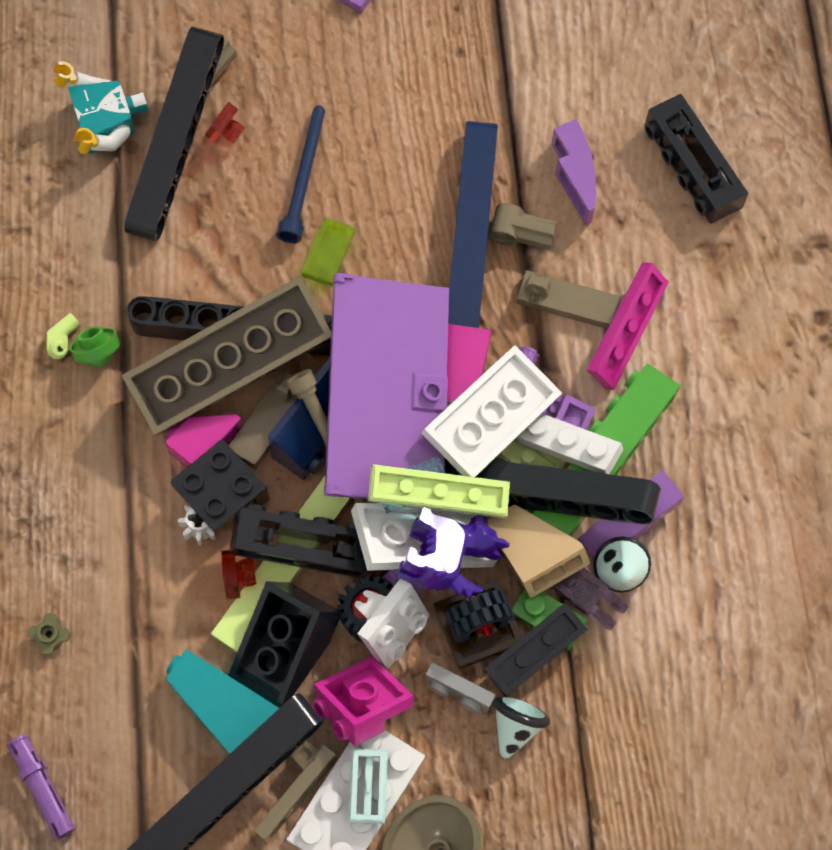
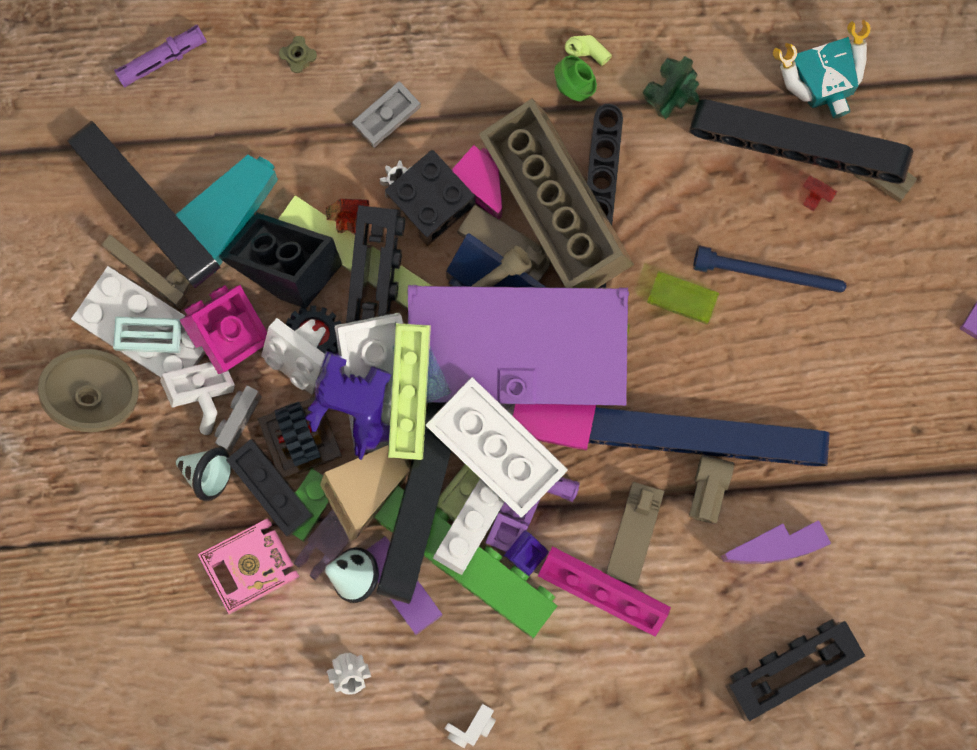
camera: 90 degrees right, 10 degrees up
none -> white plate [160,362,235,435]
none -> bright pink container [198,518,300,615]
none -> white gear [327,653,371,694]
none -> light grey plate [352,81,421,148]
none -> white bracket [445,704,496,748]
none -> dark purple tile [504,530,549,576]
none -> clear green hips [643,56,700,120]

